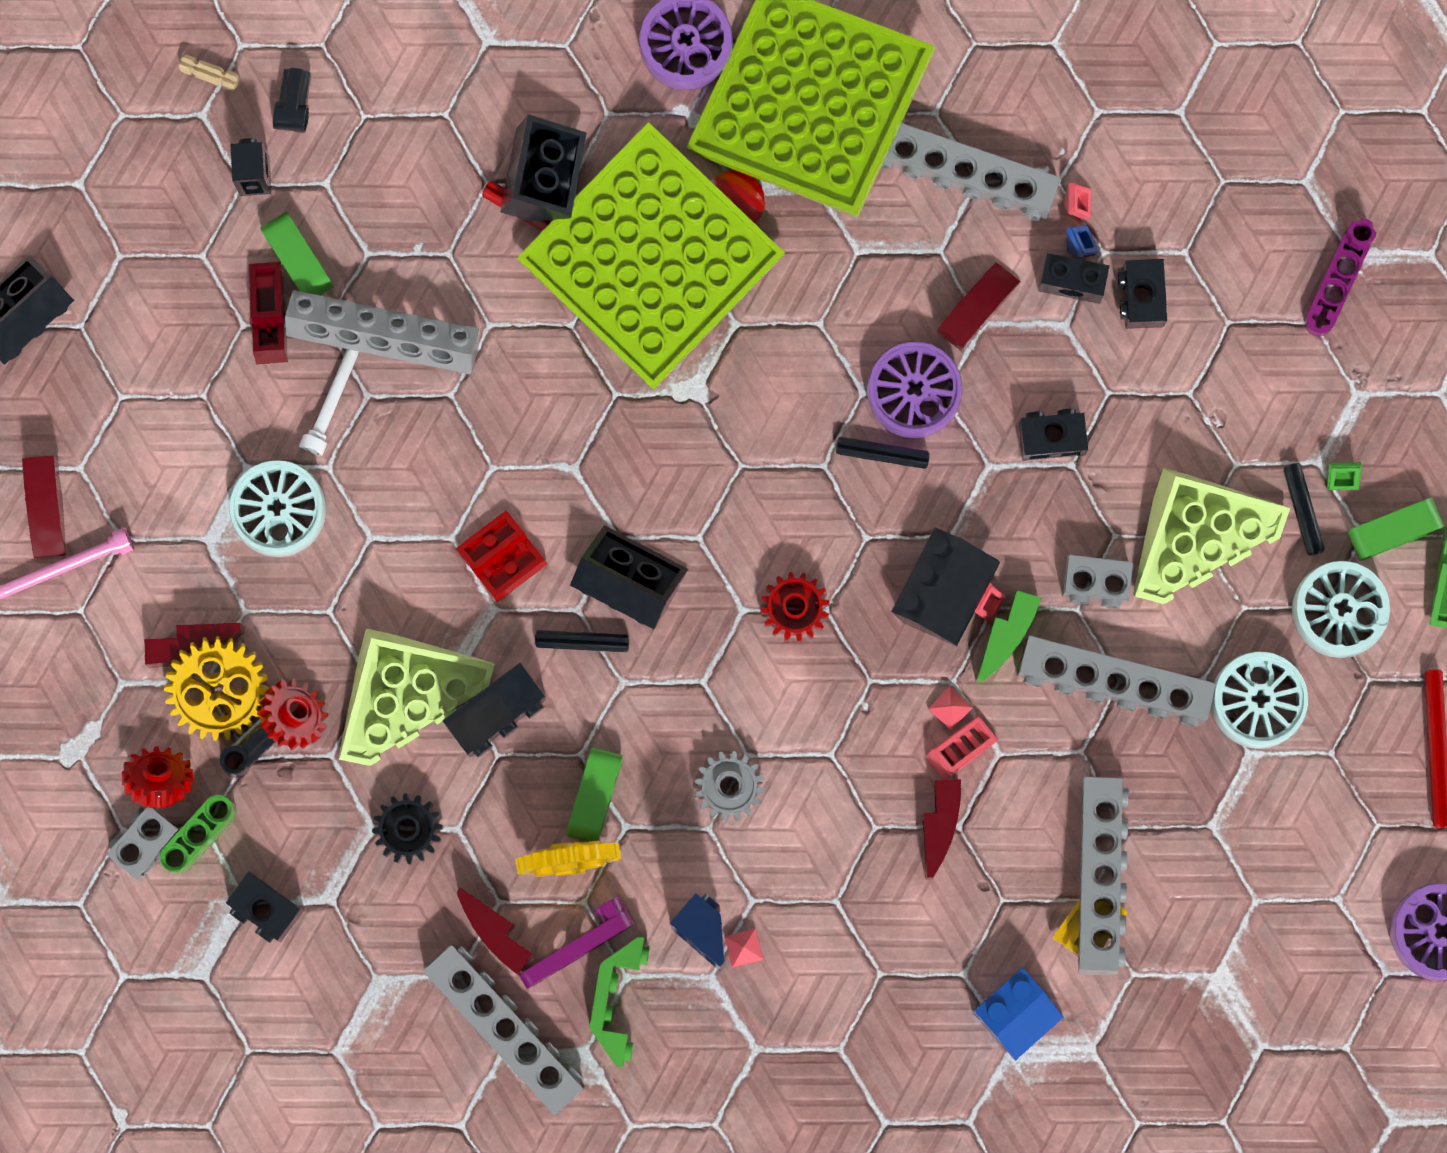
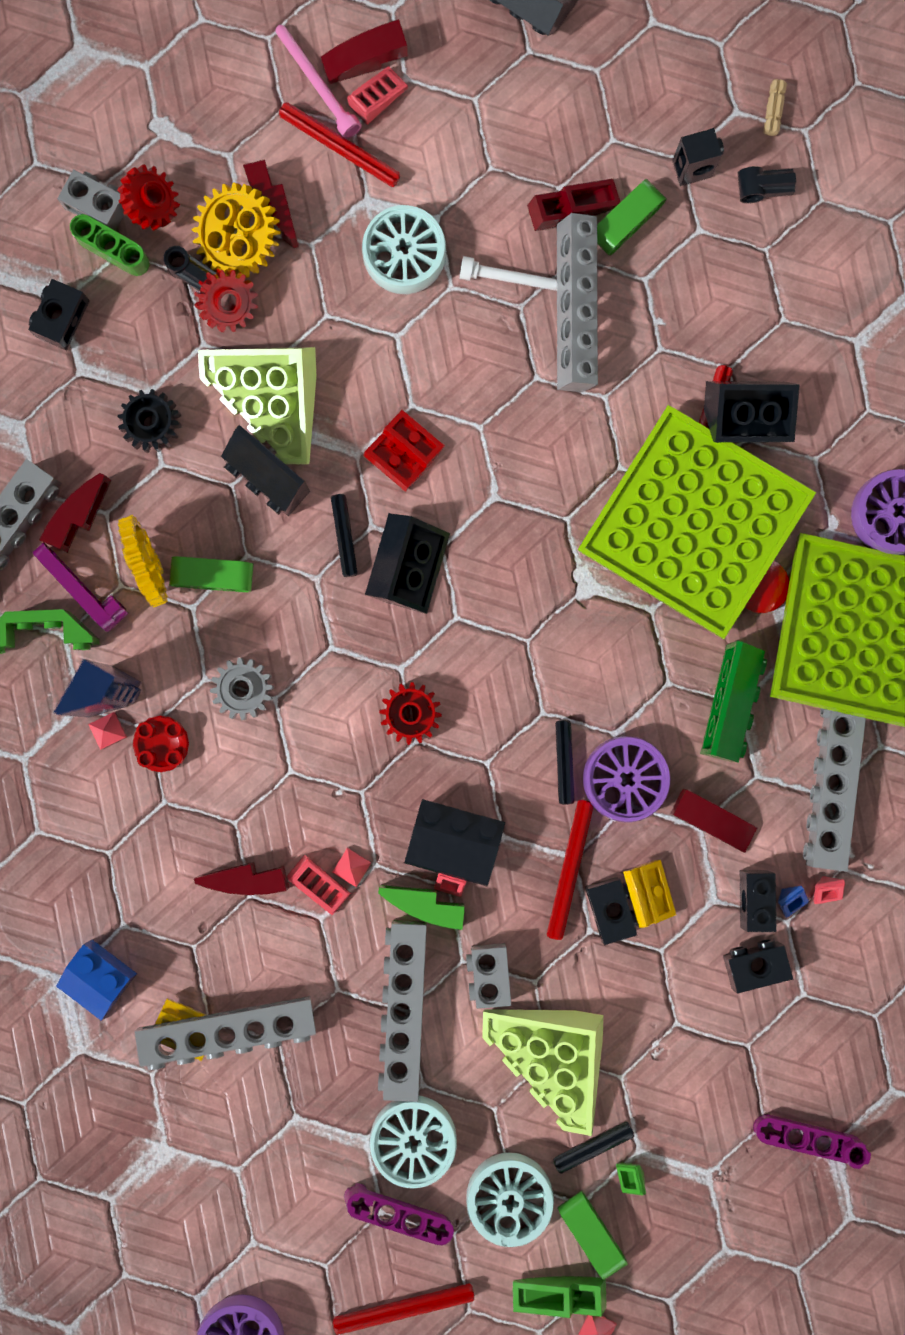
camera: 75 degrees right, 5 degrees up
none -> red dish [133,716,189,772]
none -> red axle [279,102,400,187]
none -> magenta beam [344,1183,454,1246]
none -> coral slope [347,66,408,125]
none -> red axle [547,799,594,940]
none -> yellow plate [623,860,676,928]
none -> green slope [700,641,767,763]

